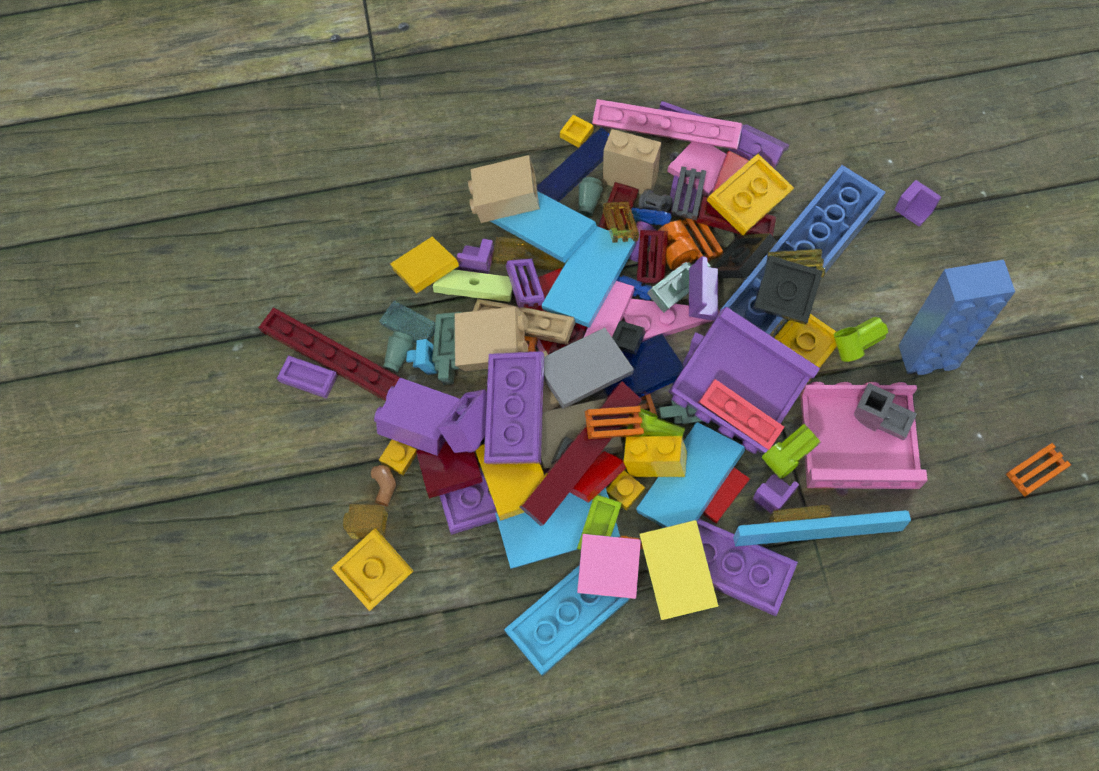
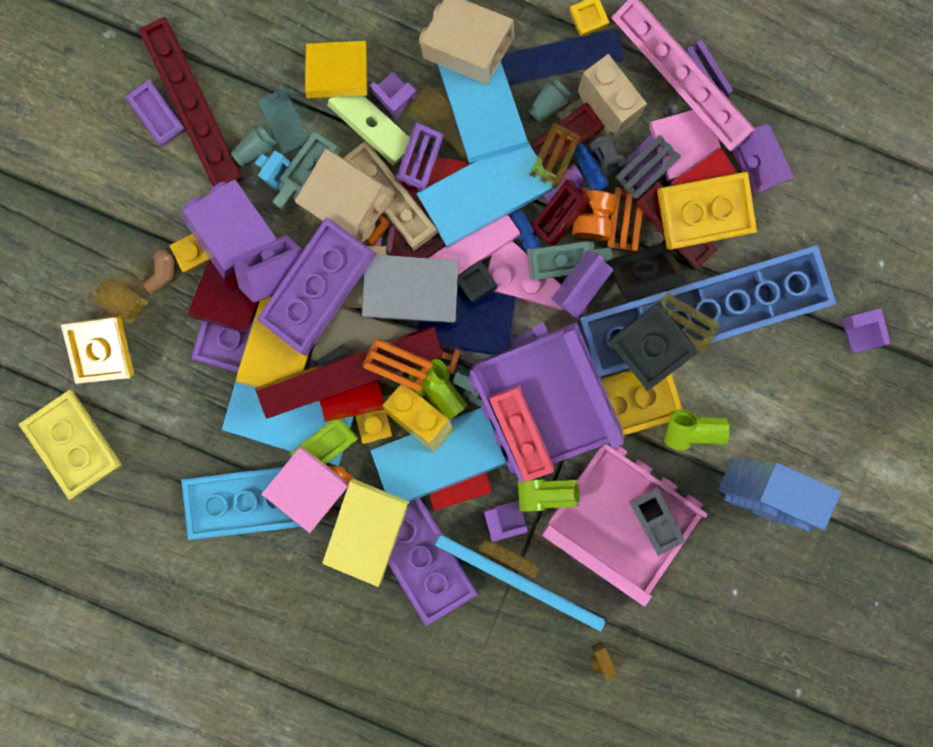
camera: 30 degrees right, 20 degrees up
orange tile [1006,443,1071,497] -> none
none -> light yellow tile [18,390,122,500]
none -> pearl gold plate [590,642,618,681]

